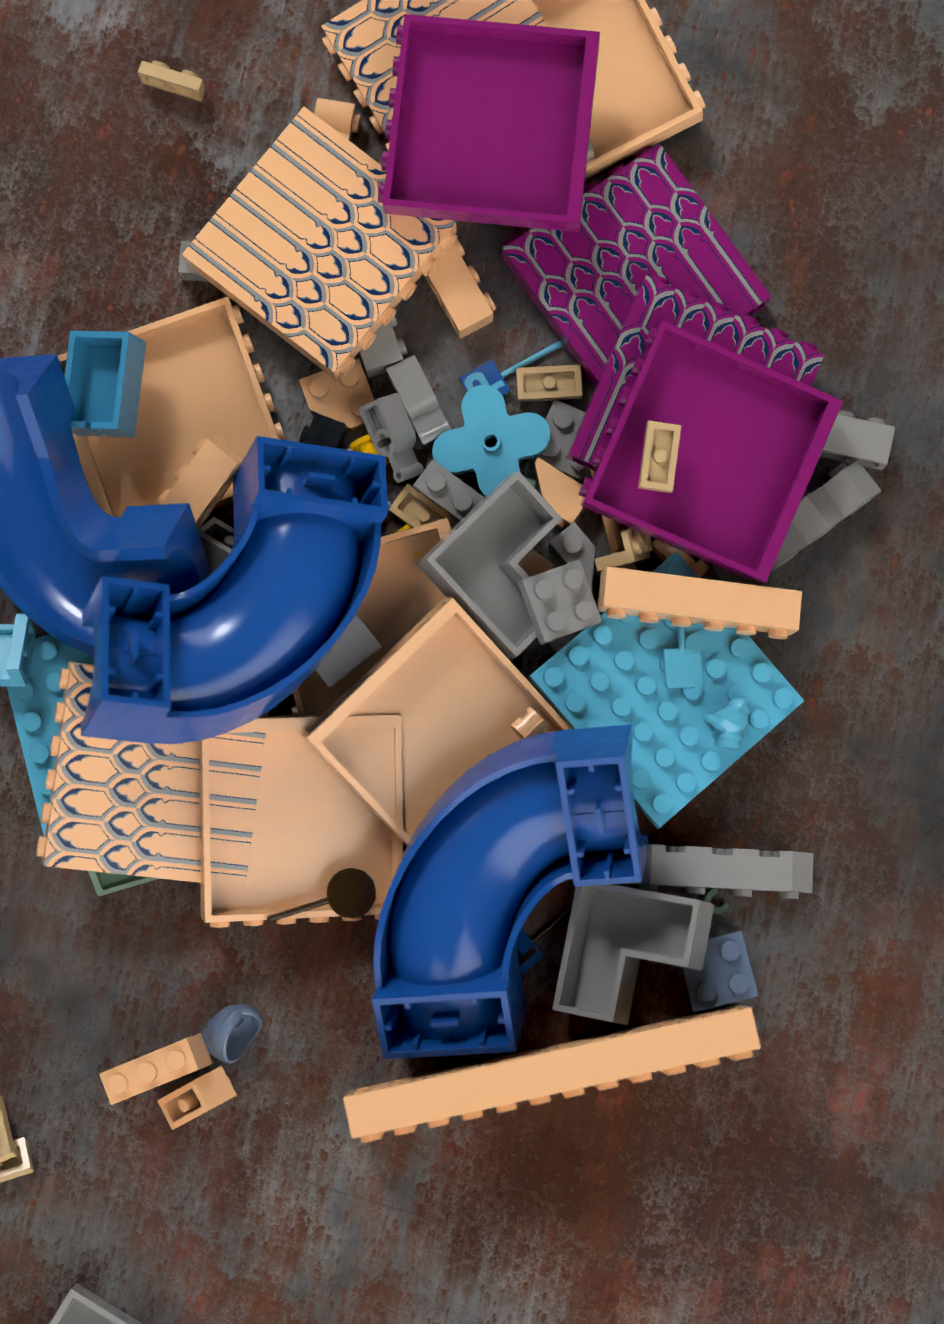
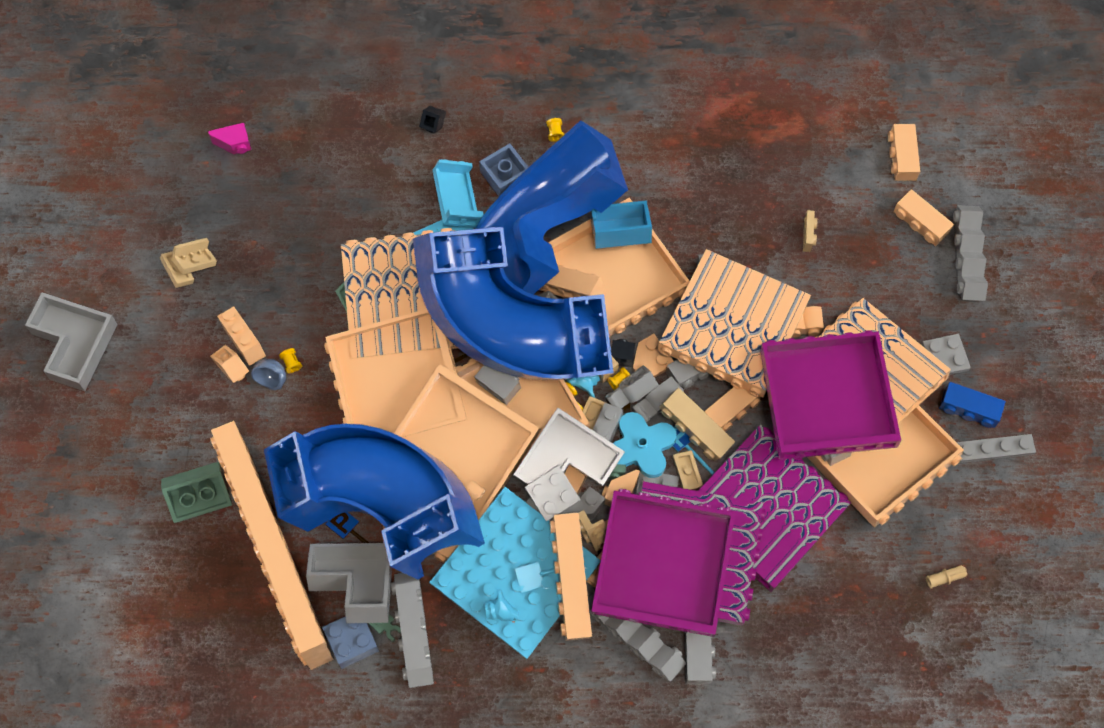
camera: 75 degrees right, 15 degrees down
dark brown piece [267,868,376,922] -> none
tan plate [638,421,681,493] -> none
none -> sand green slope [161,461,232,523]
none -> yellow bush [279,348,302,374]
none -> tan brick [659,387,735,461]
none -> tan axle [926,566,967,588]

